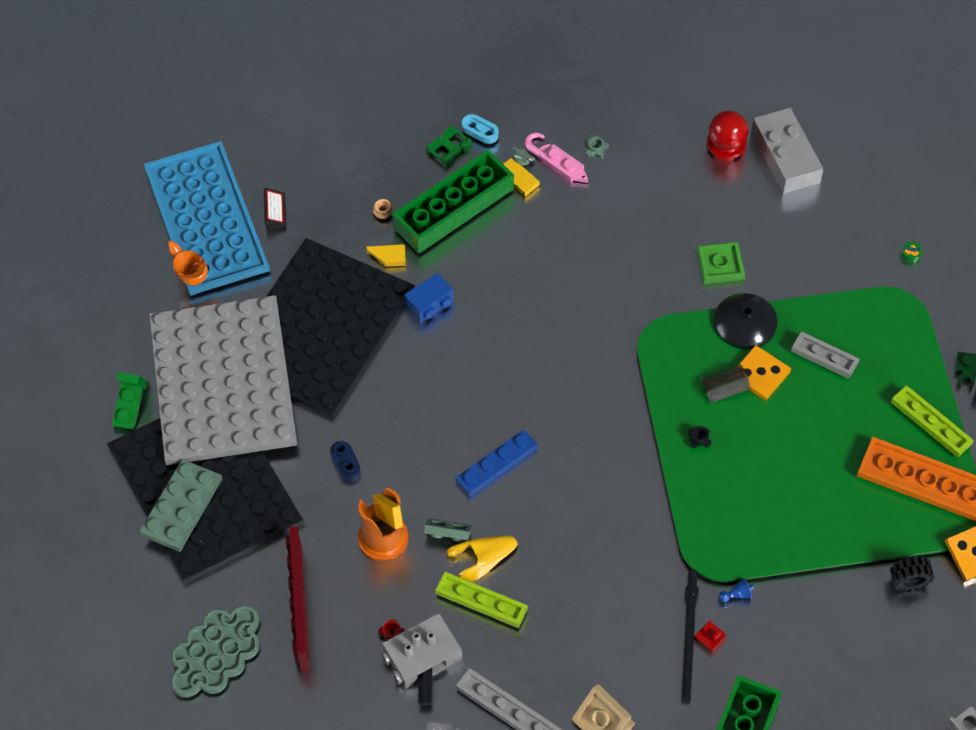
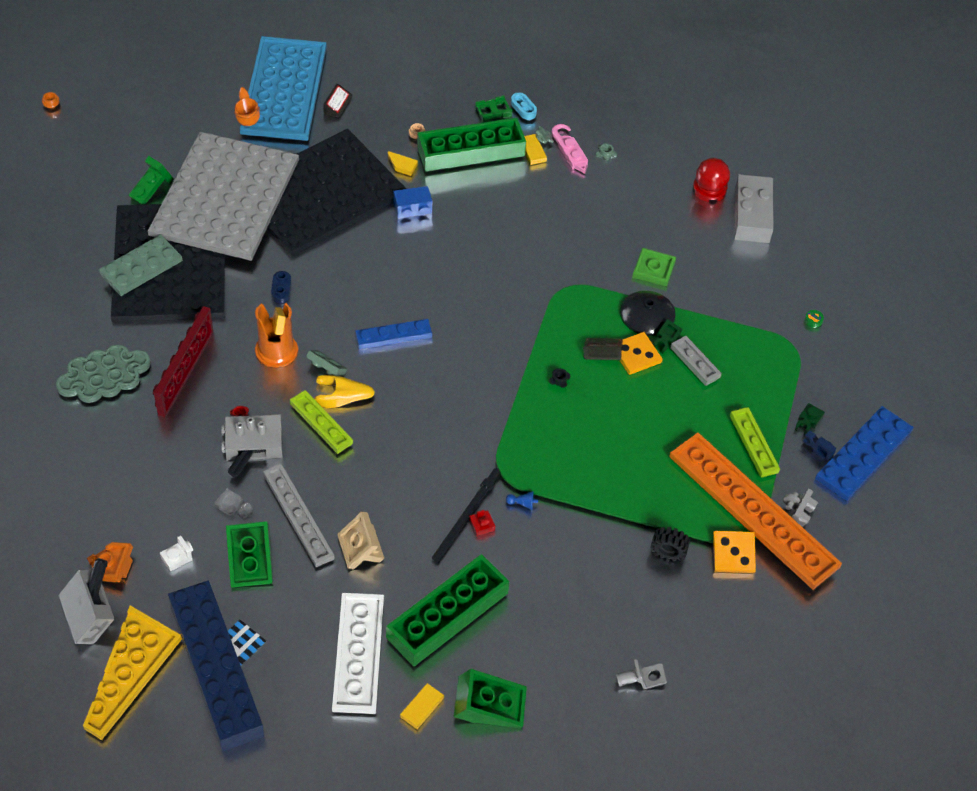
camera: 20 degrees right, 5 degrees down
none -> dark green plate [653,319,683,354]

